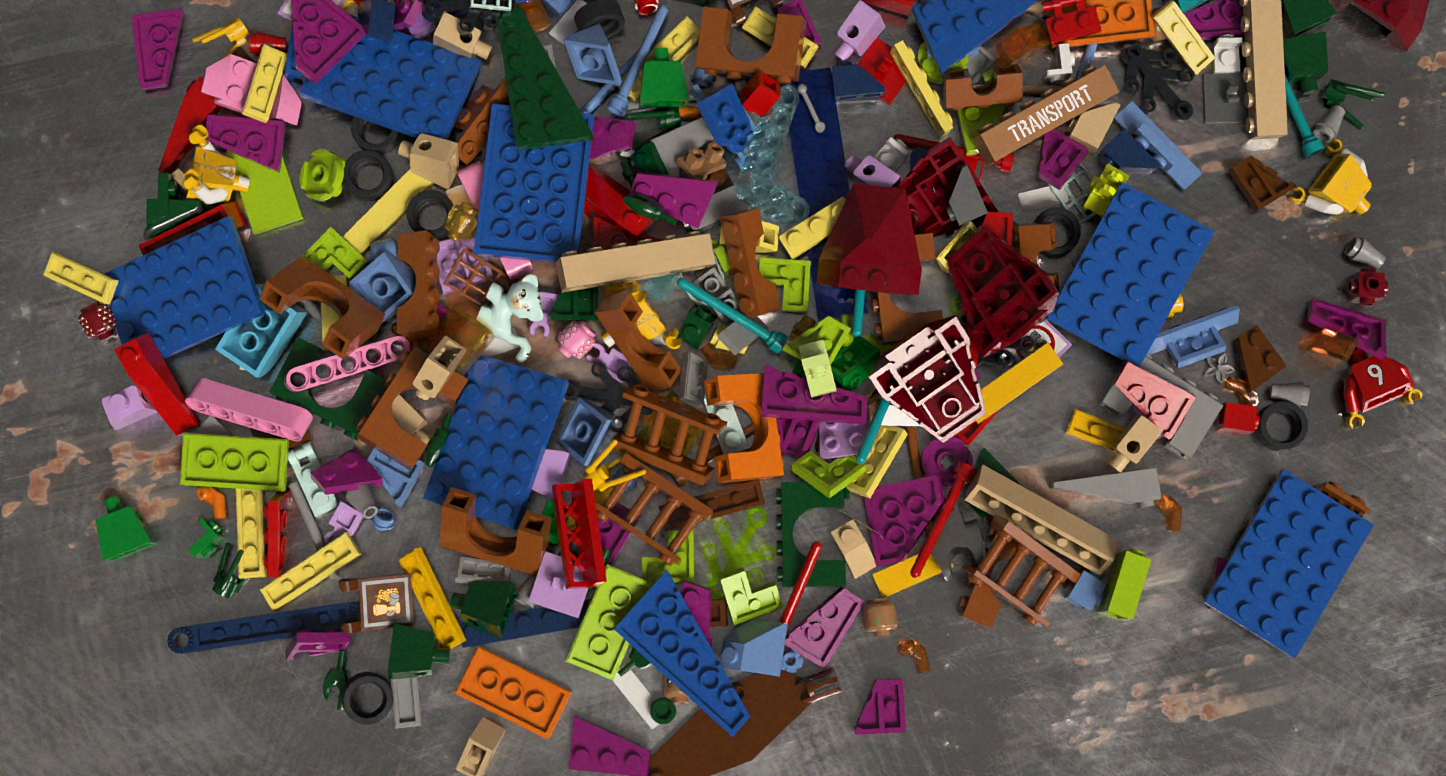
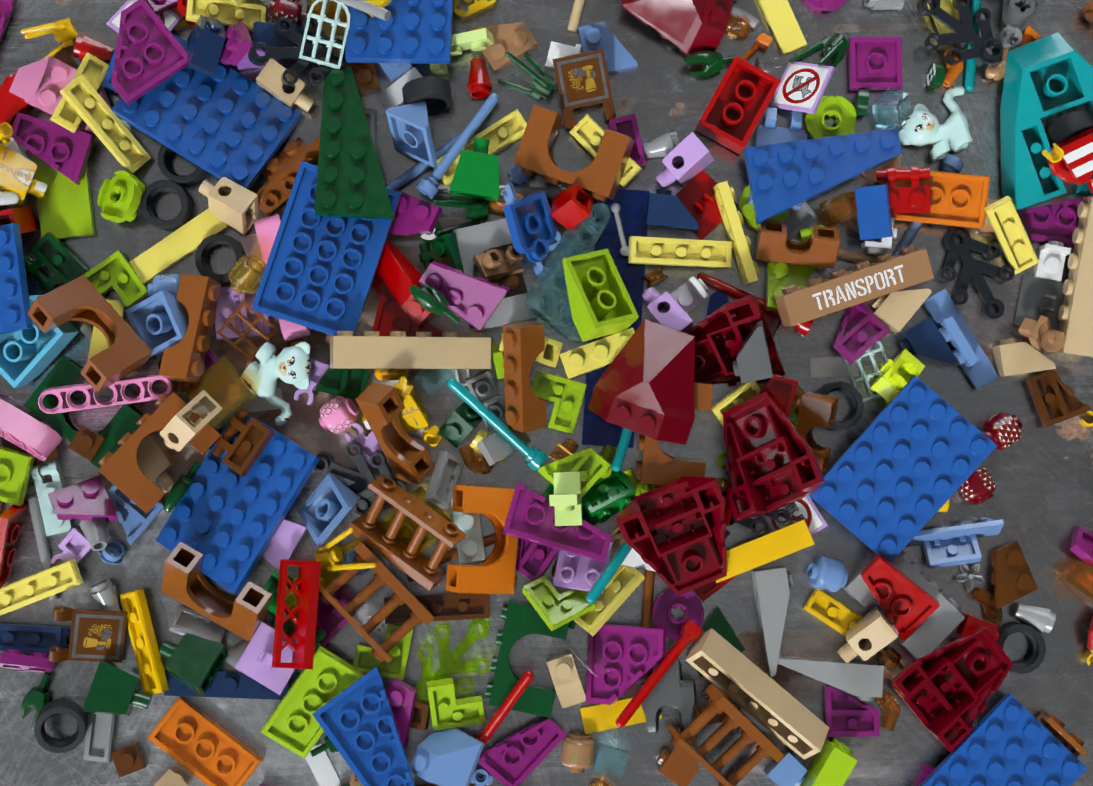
camera: 15 degrees right, 5 degrees up
none -> dark green plate [24,232,88,293]
none -> light yellow plate [59,74,151,174]
none -> reddish brown plate [68,425,107,461]
none -> light grey cone [90,579,121,611]
none -> reddish brown plate [111,742,147,778]
none -> reddish brown plate [211,409,275,477]
none -> lime slope [562,248,639,342]
none -> clear light blue panel [592,743,630,777]
none -> light yellow plate [628,236,732,268]
none -> light grey cone [642,131,680,159]
none -> reddish brown bush [642,266,668,288]
none -> light grey slope [751,566,793,677]
none -> medium blue head [807,556,848,592]
none -> magenta wing [824,685,880,737]
none -> blue slope [855,184,893,240]
none -> reddish brown plate [877,647,904,671]
none -> dark red wedge [891,626,1013,753]
none -> dark red head [959,468,996,506]
none -> dark red head [982,412,1022,450]
none -> tan slope [992,338,1056,377]
none -> medium nougat hips [1018,315,1065,355]

